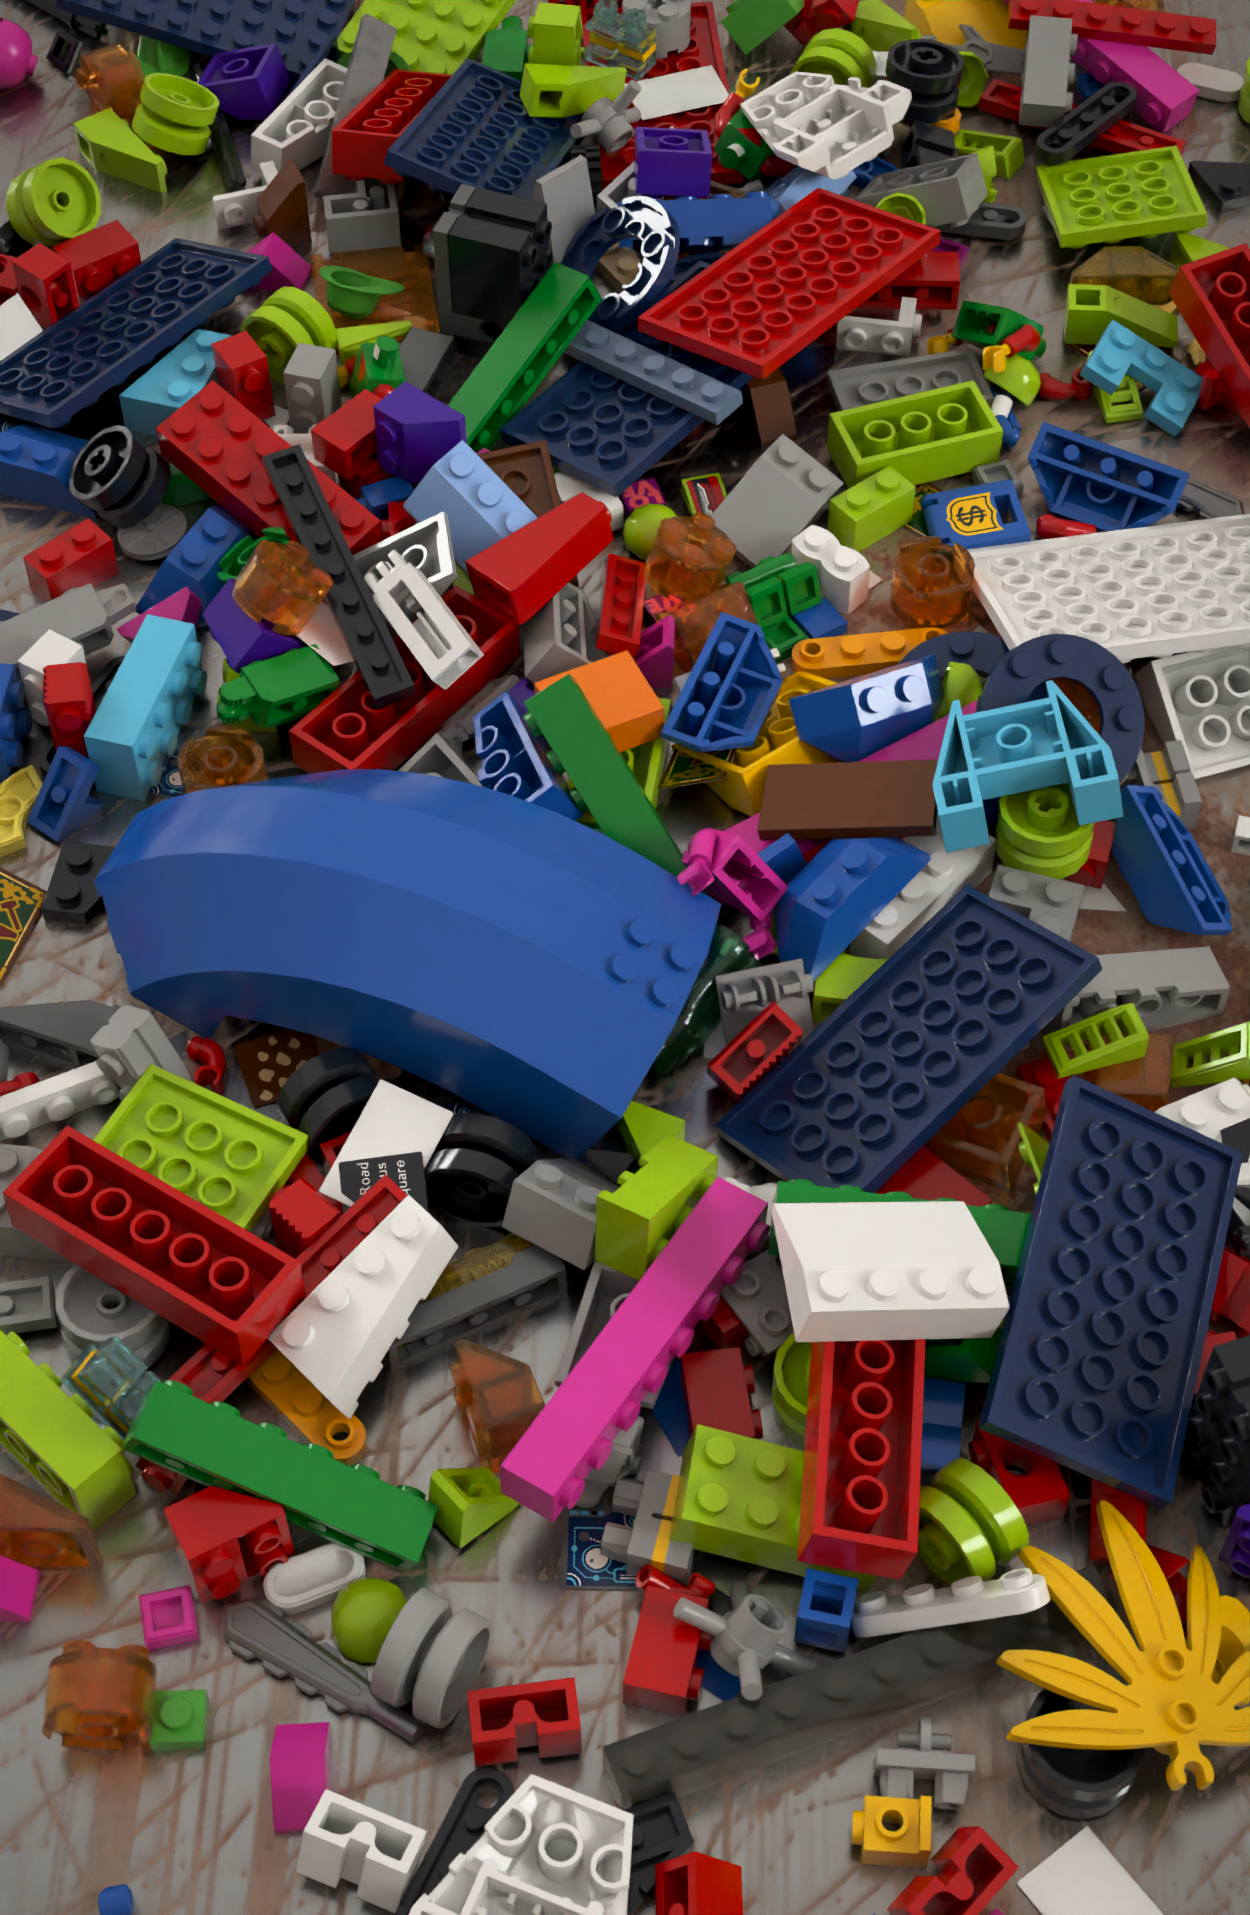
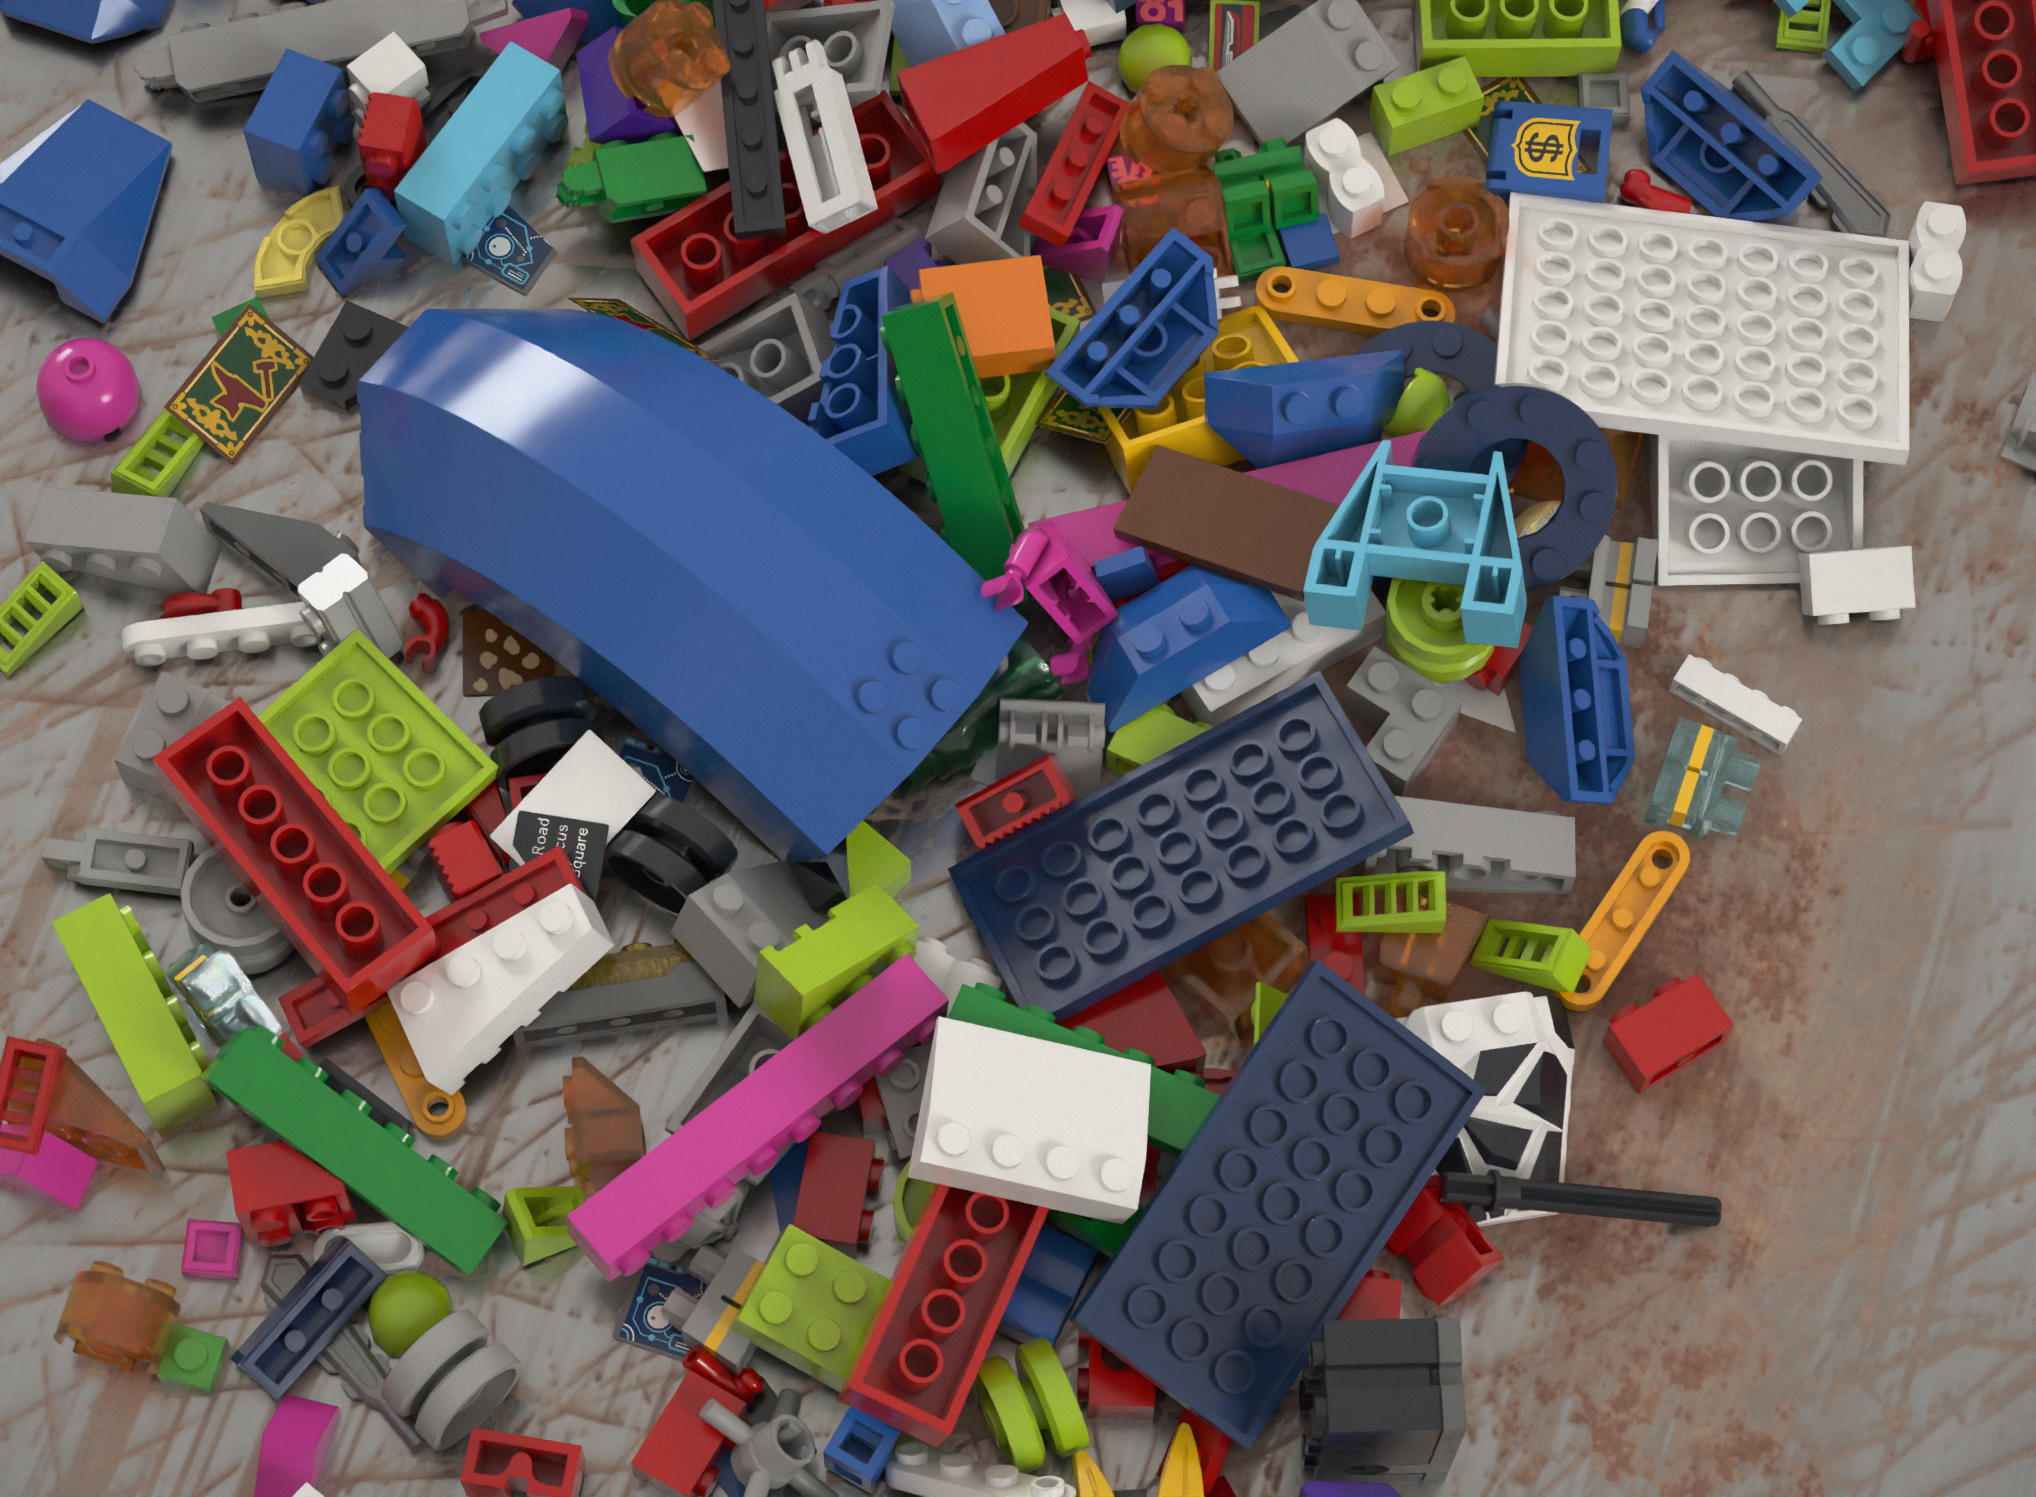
camera: 15 degrees right, 15 degrees up
clear orange brick [177,726,268,794] -> none
none -> dark blue slope [231,1235,388,1400]

